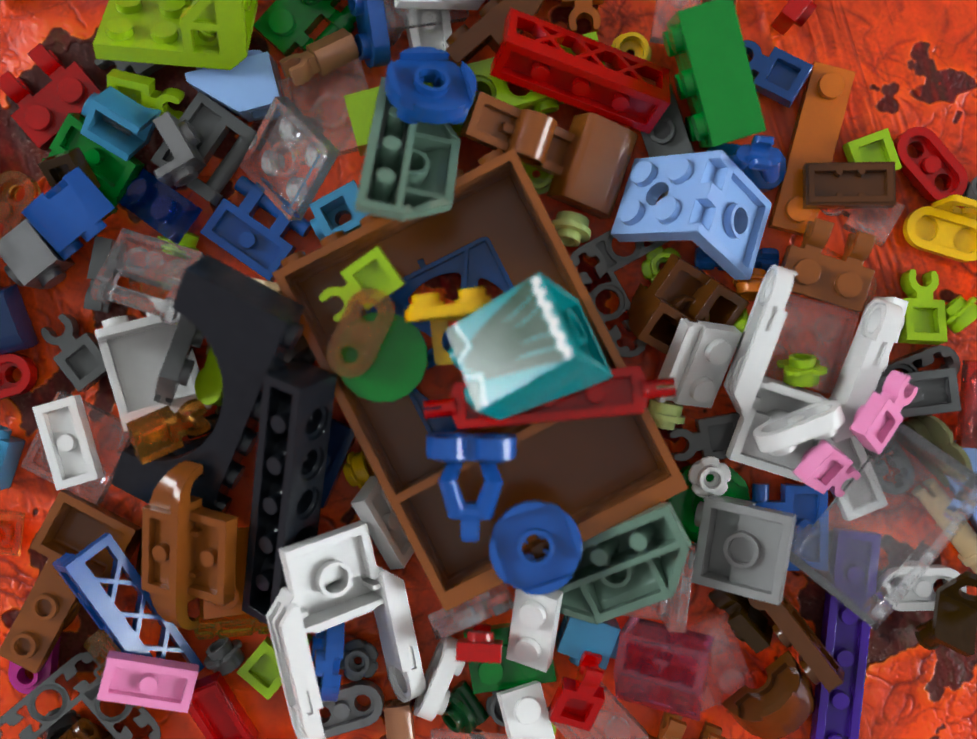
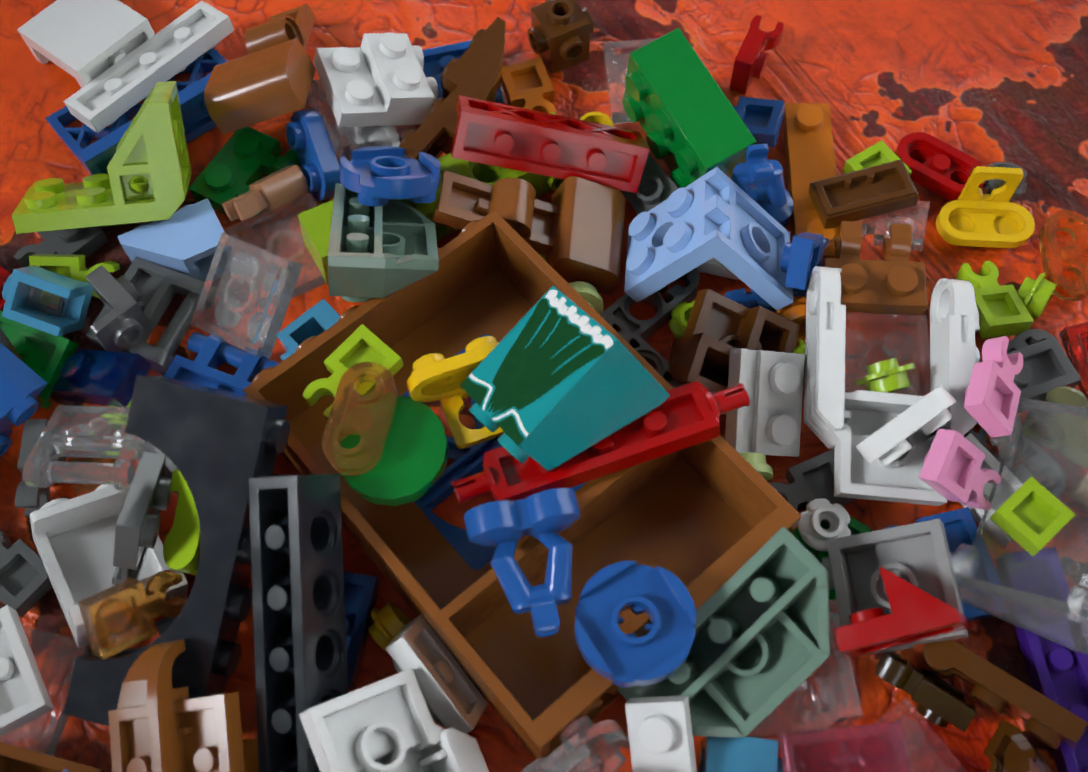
camera: 15 degrees left, 25 degrees down
none -> blue plate [780,232,829,290]
none -> red slope [834,567,969,657]
none -> lime plate [990,476,1076,557]

